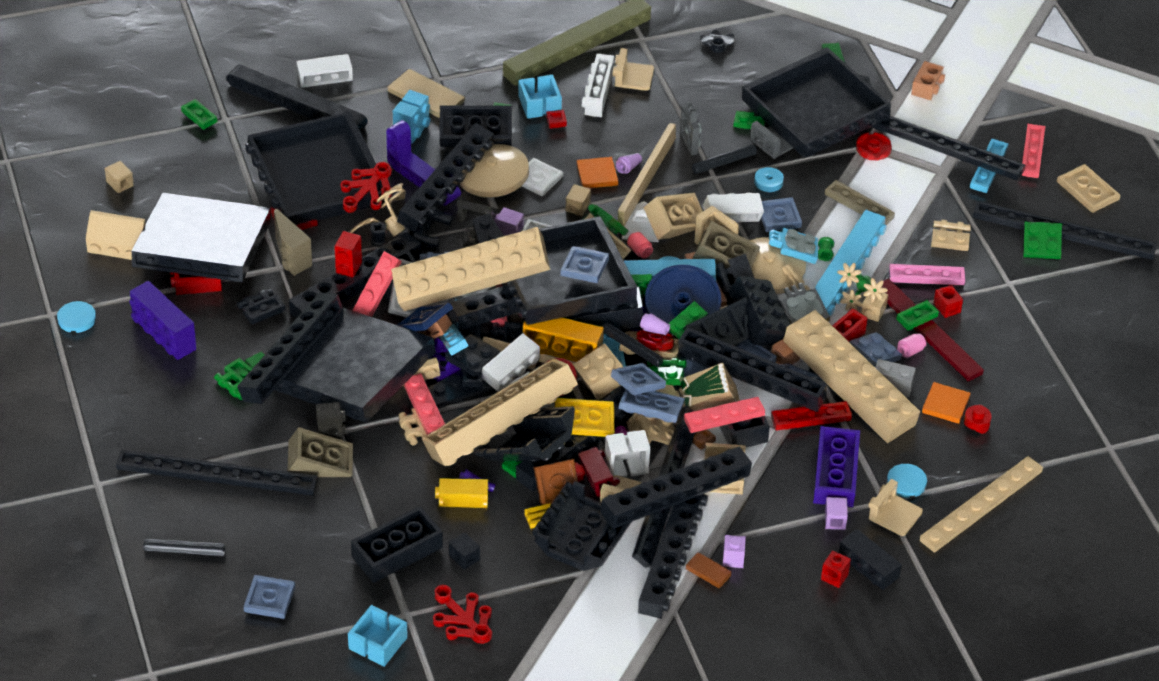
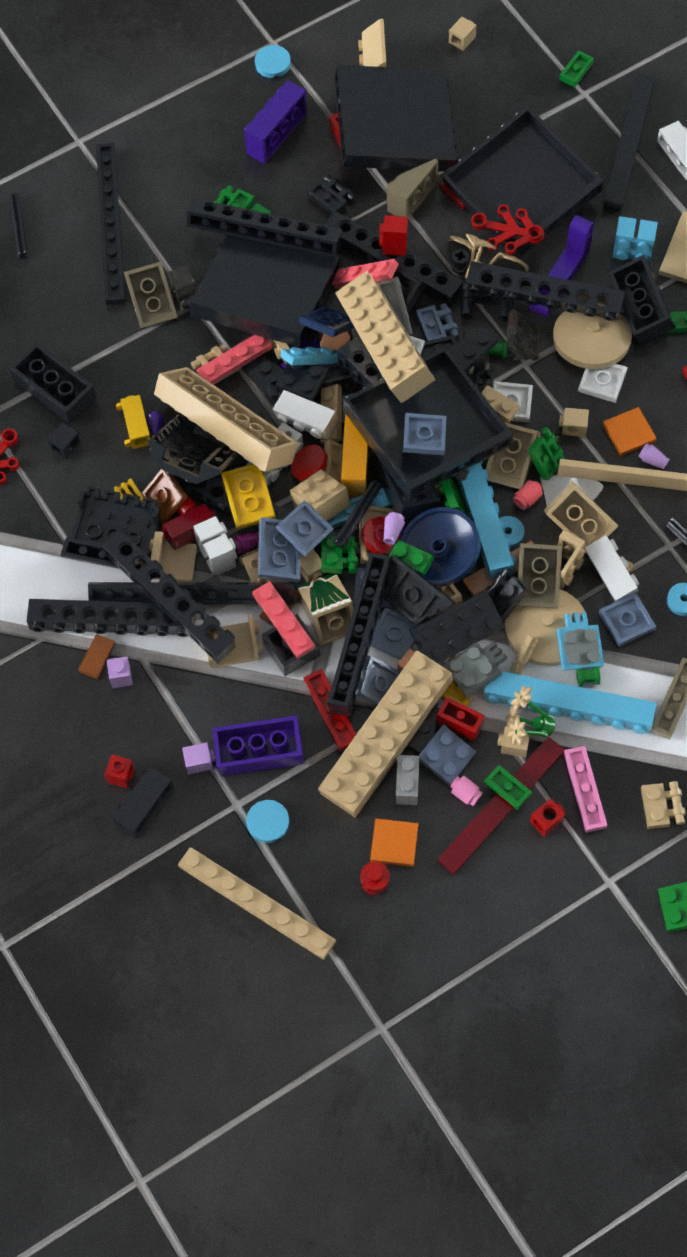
camera: 80 degrees right, 20 degrees up
lavender brick [494,208,524,236] -> none
tan bracket [868,479,923,536] -> none

